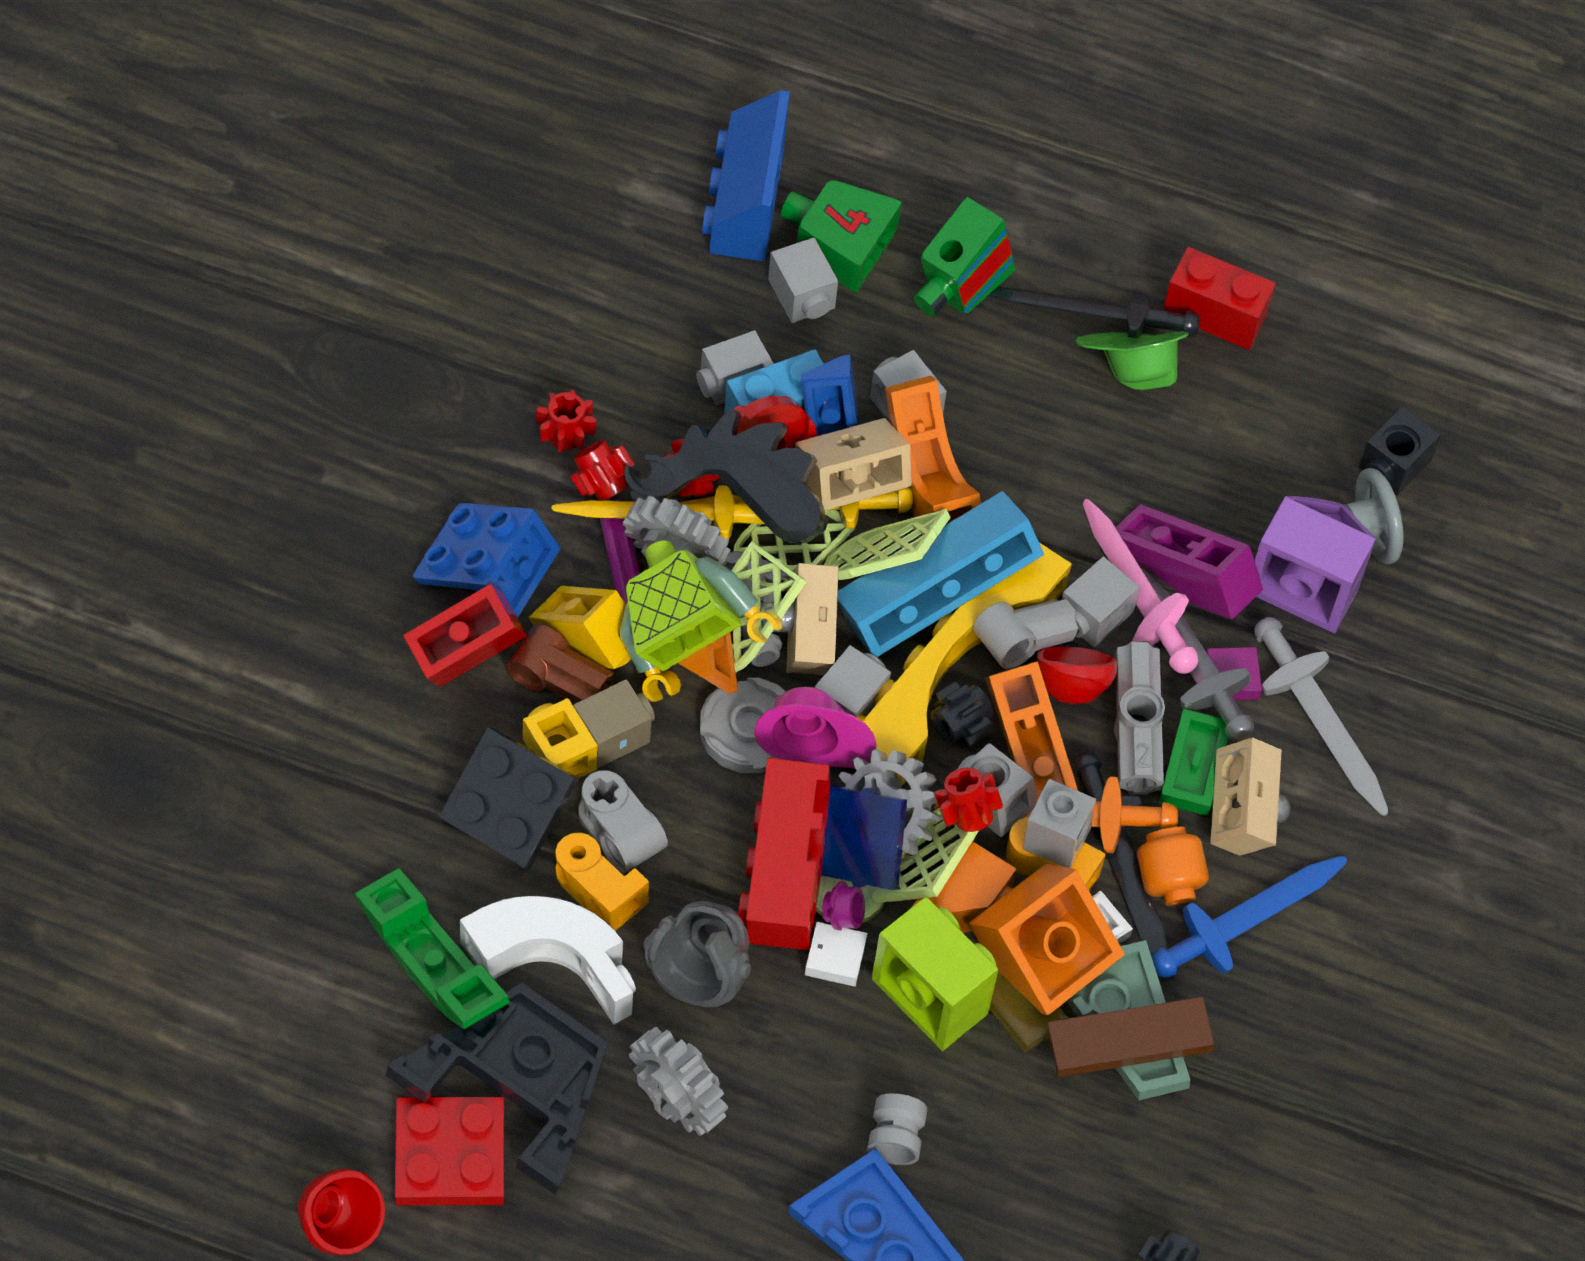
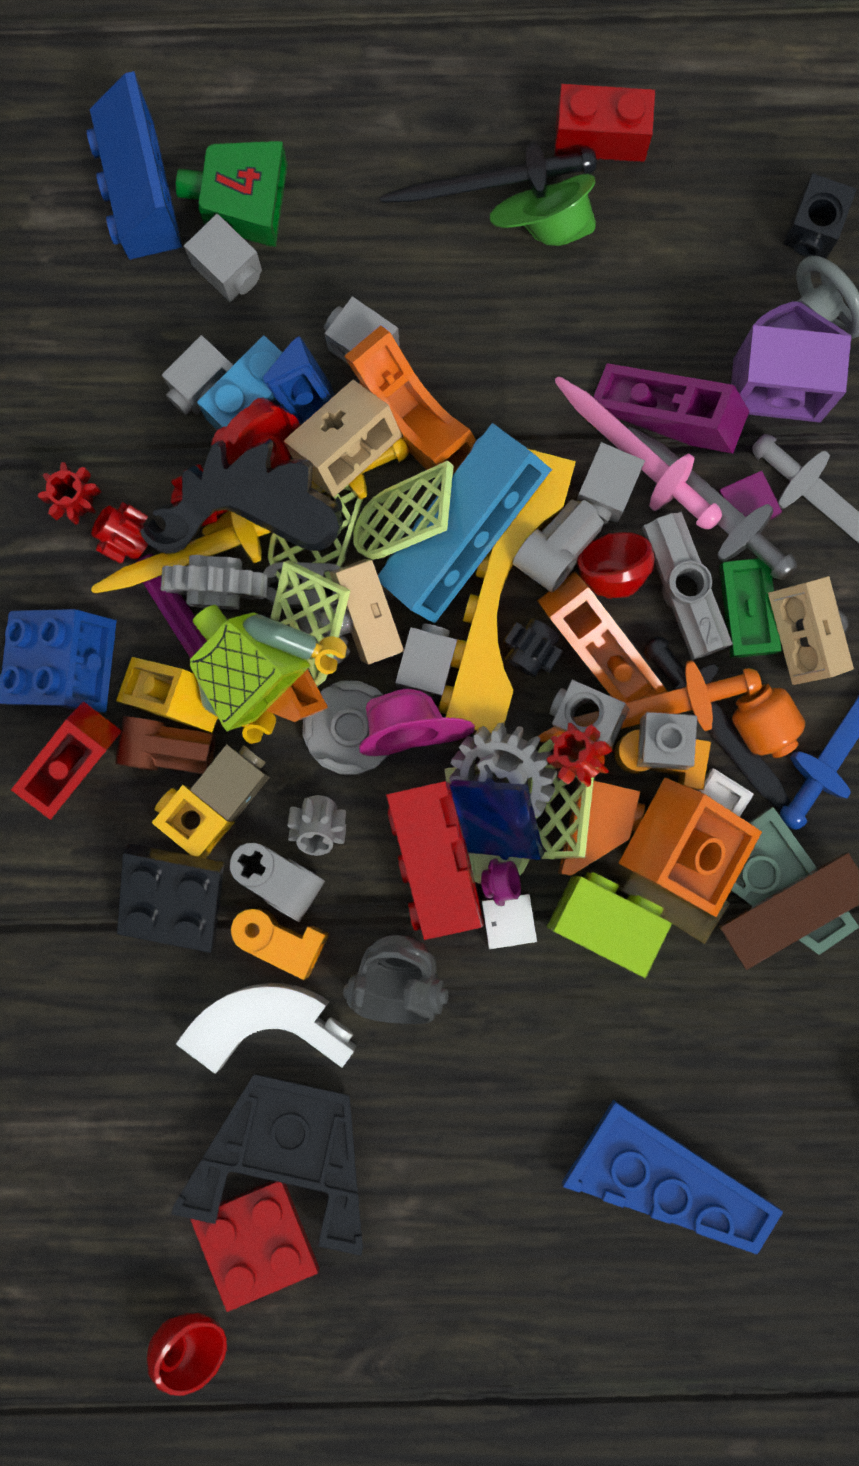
camera: 10 degrees left, 25 degrees up
green slope [355,868,510,1029] -> none
light grey gear [629,1027,728,1136] -> none
light grey wheel [867,1093,928,1165] -> none
green torso [913,197,1016,317] -> none
none -> light grey gear [287,795,346,856]

